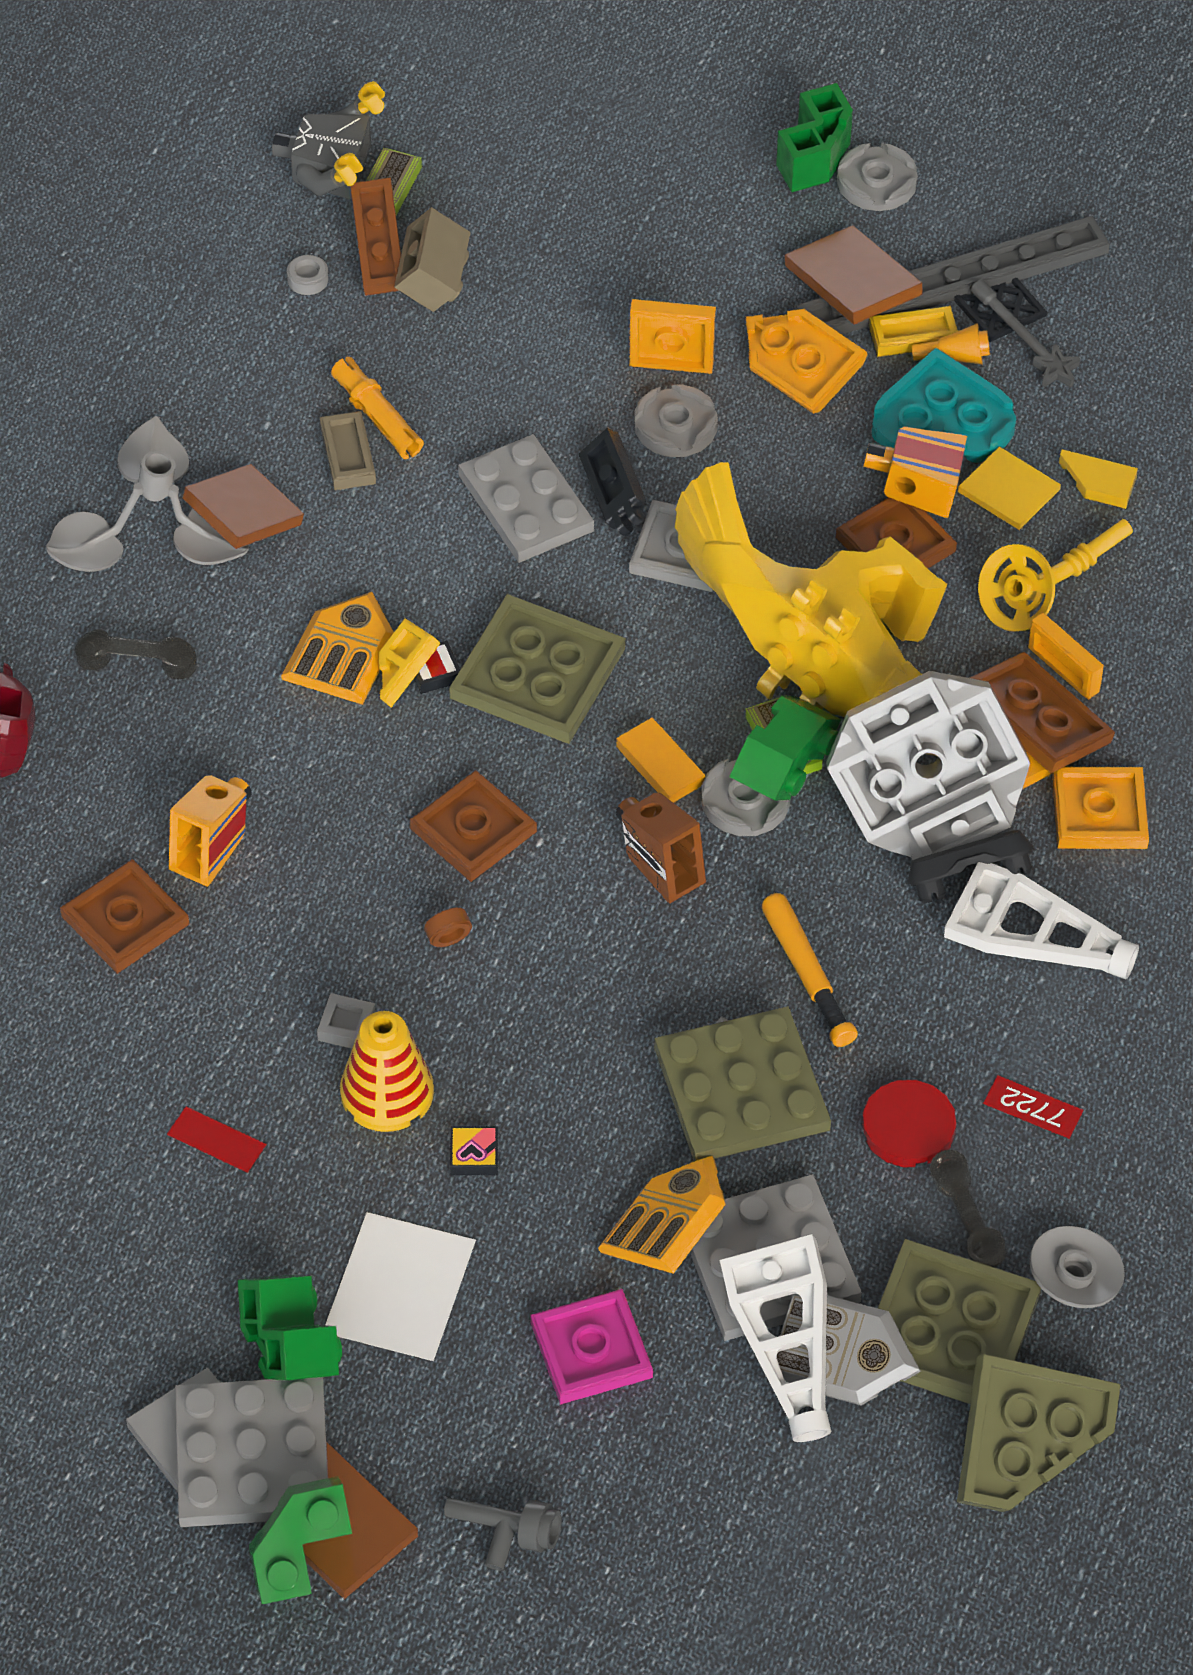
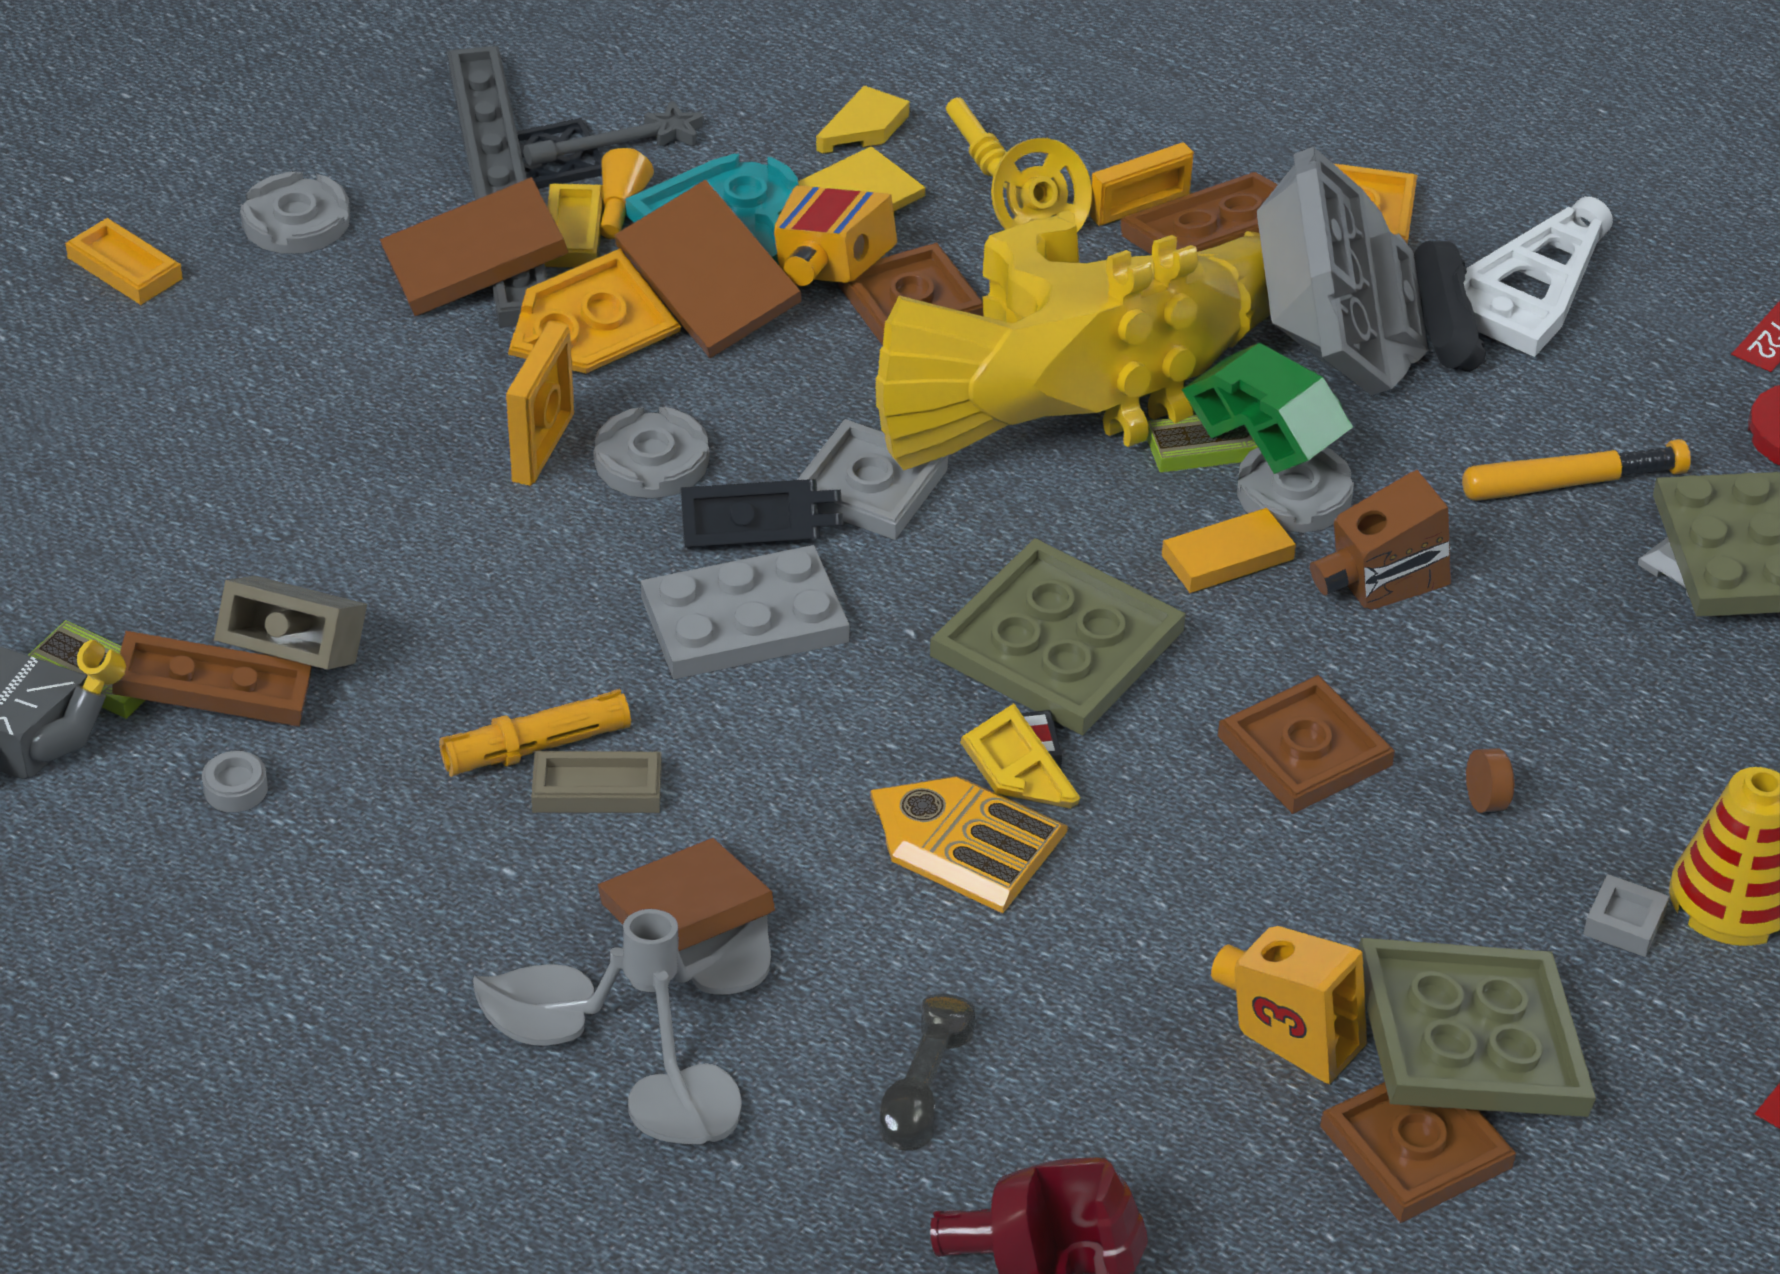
camera: 80 degrees left, 10 degrees down
green brick [776,83,853,192] -> none
none -> light orange tile [65,218,183,305]
none -> dark orange tile [614,180,802,358]
none -> olive plate [1357,938,1596,1117]

